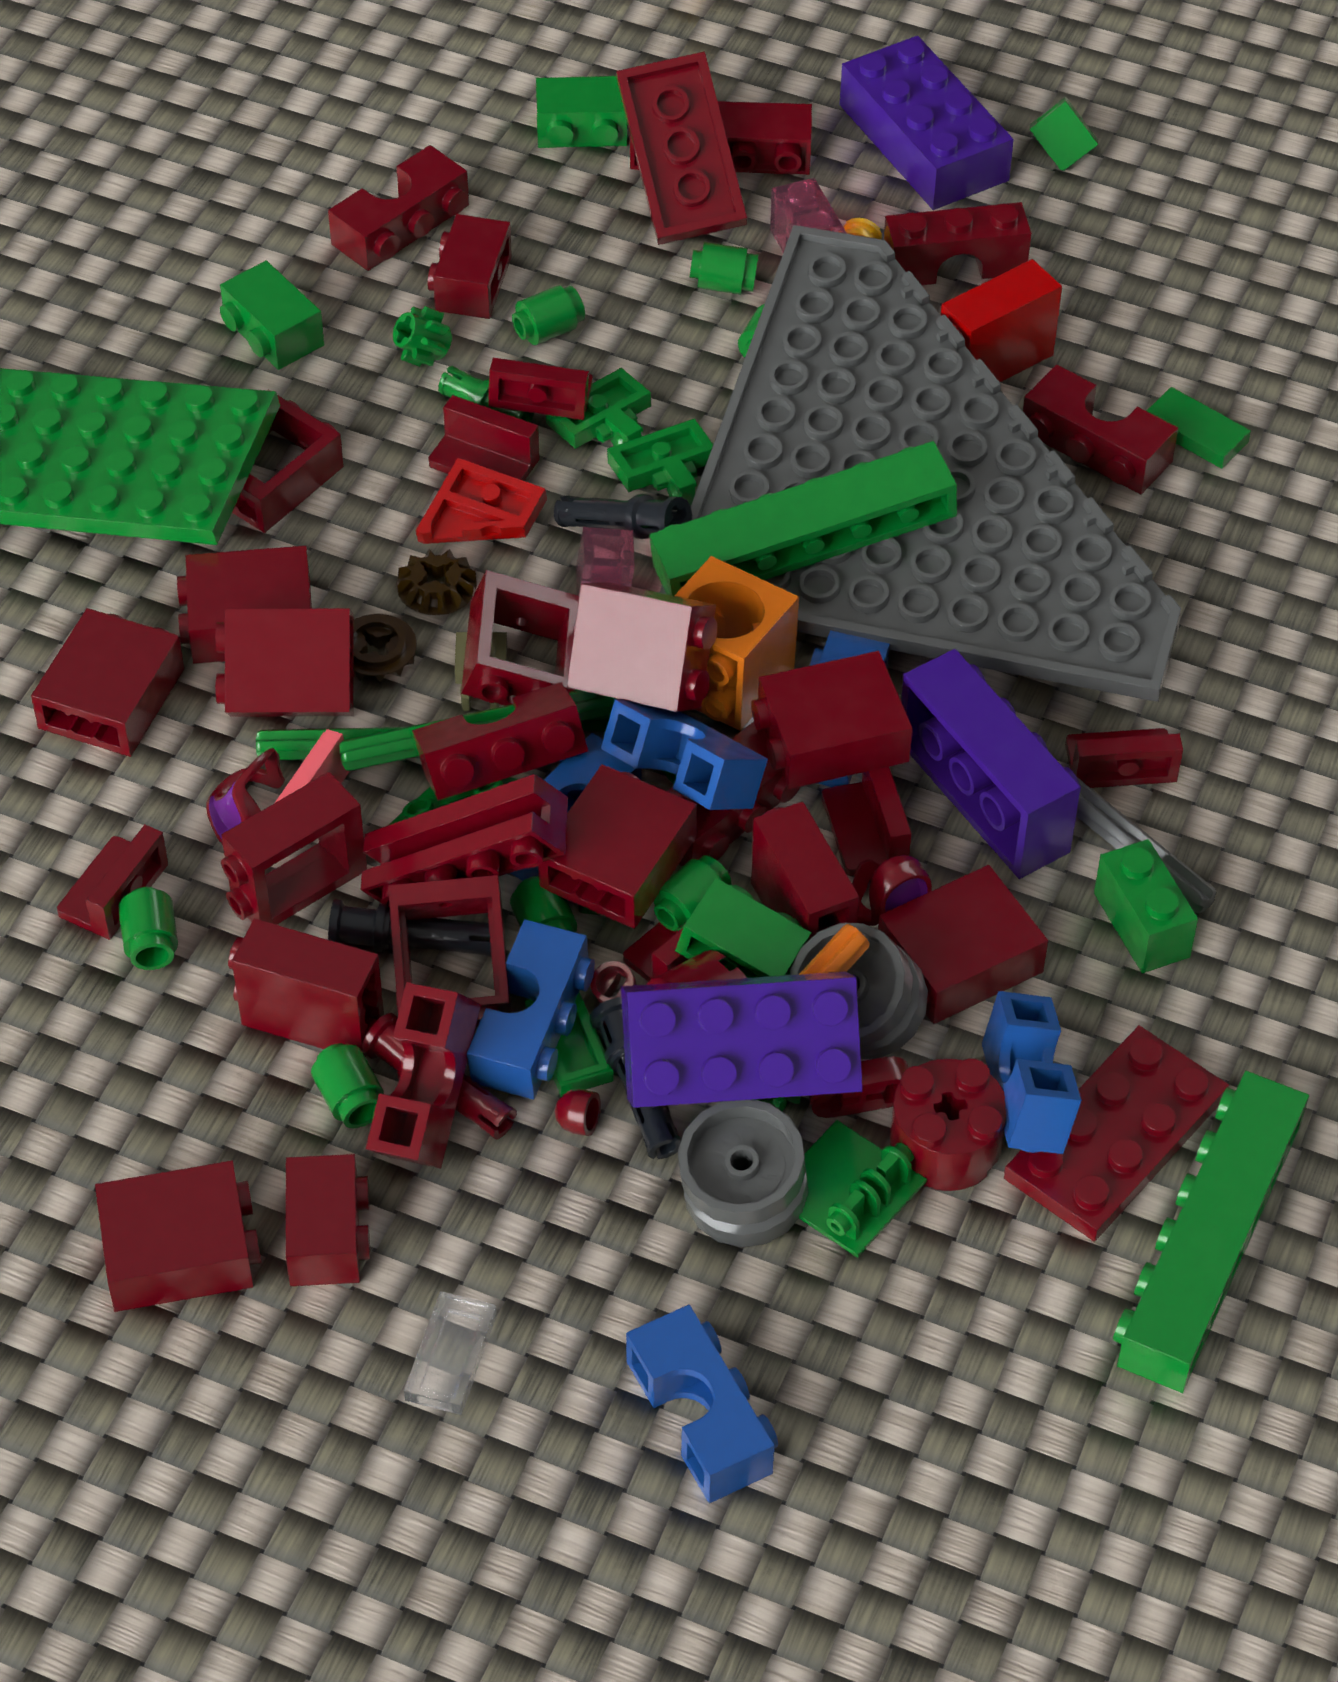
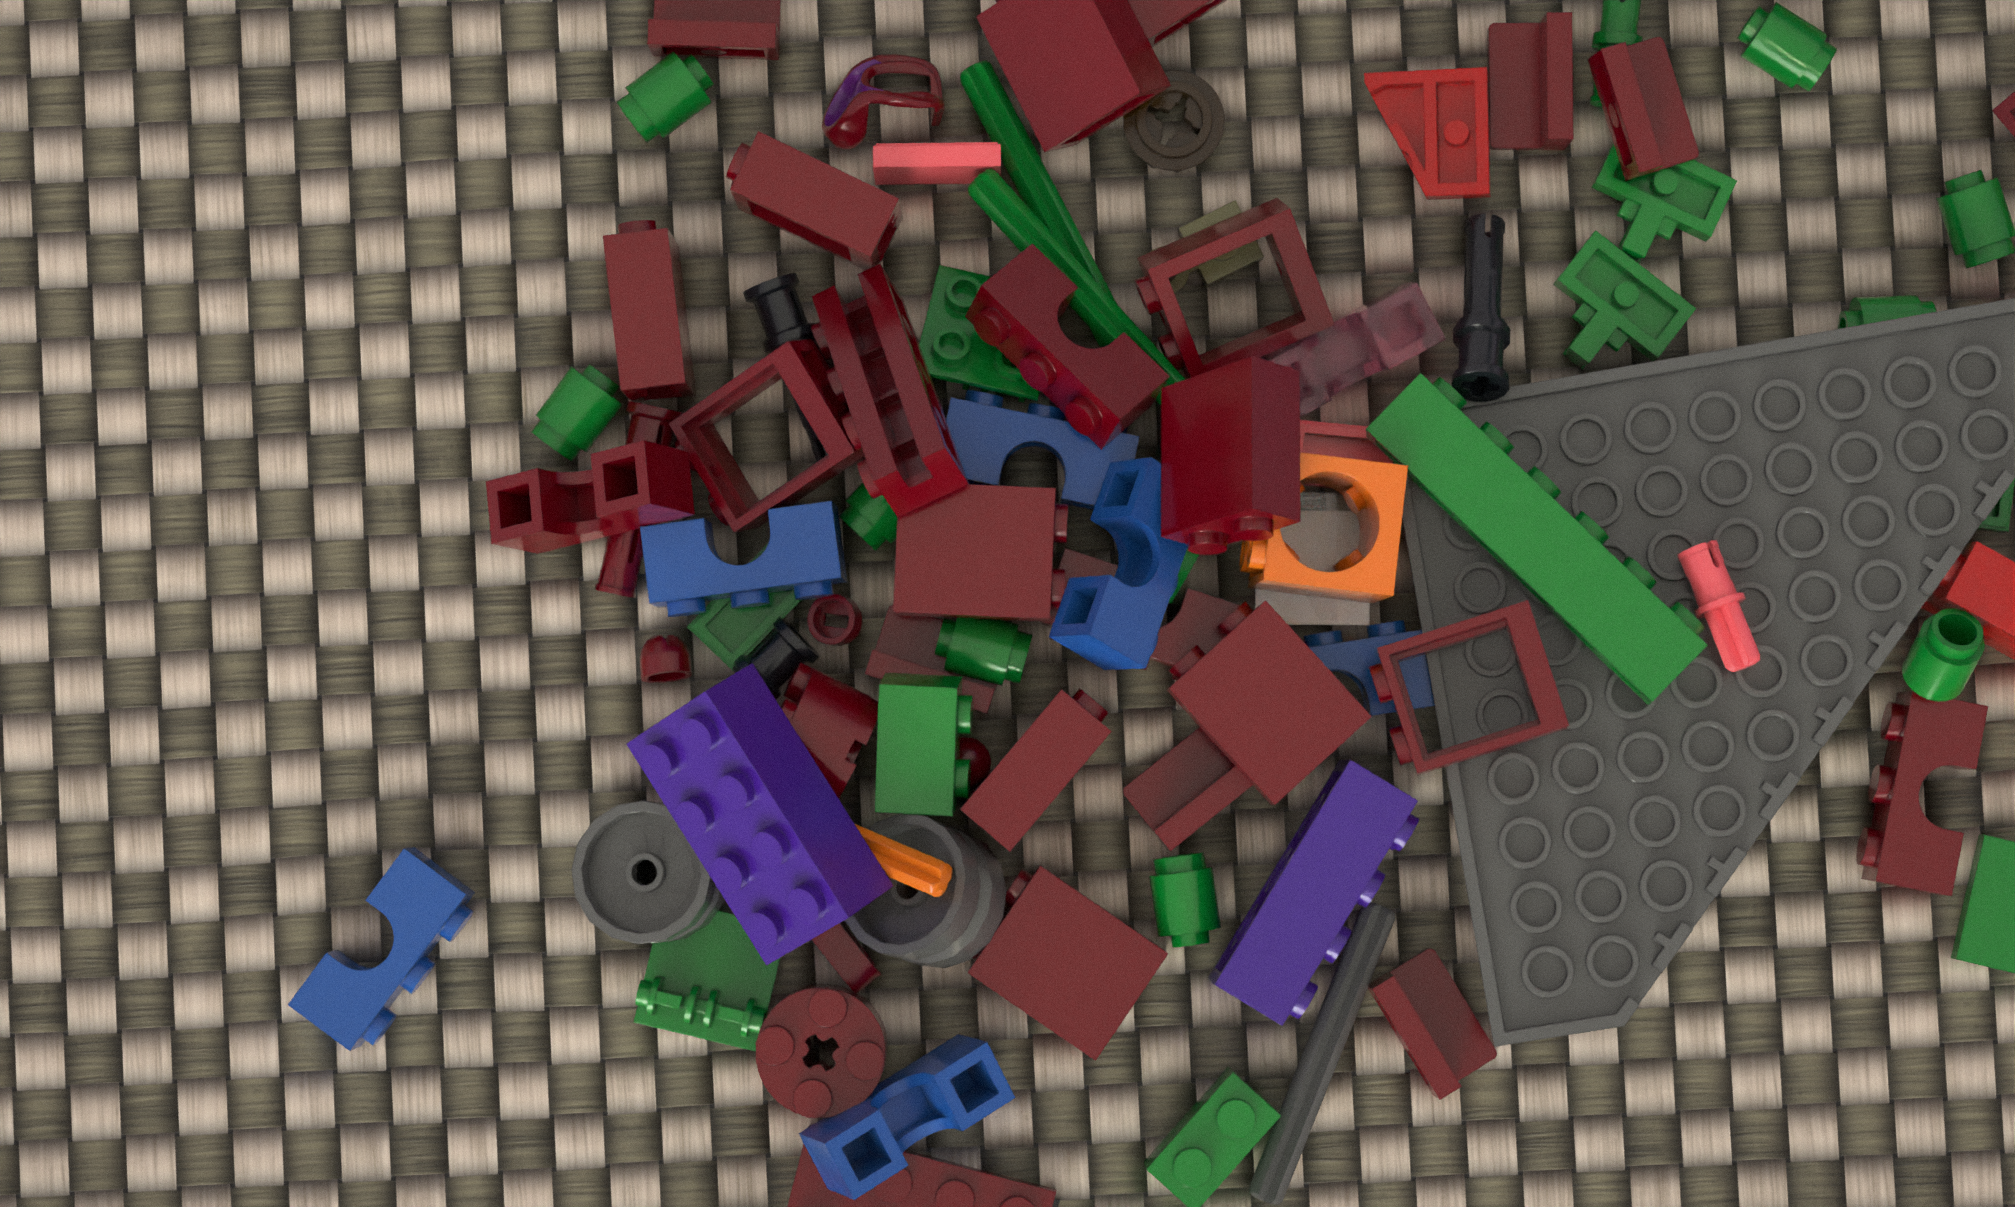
camera: 65 degrees right, 35 degrees up
dark red brick [95,1160,261,1312] -> none
dark red brick [286,1154,370,1287] -> none
dark brown gear [397,549,477,615] -> none
clear tile [404,1291,497,1415] -> none
dark red piece [852,855,932,926] -> none
none -> green brick [1149,852,1221,948]
none -> dark red window [1369,600,1569,776]
none -> coral axle [1677,540,1760,672]
none -> green brick [1902,608,1985,701]

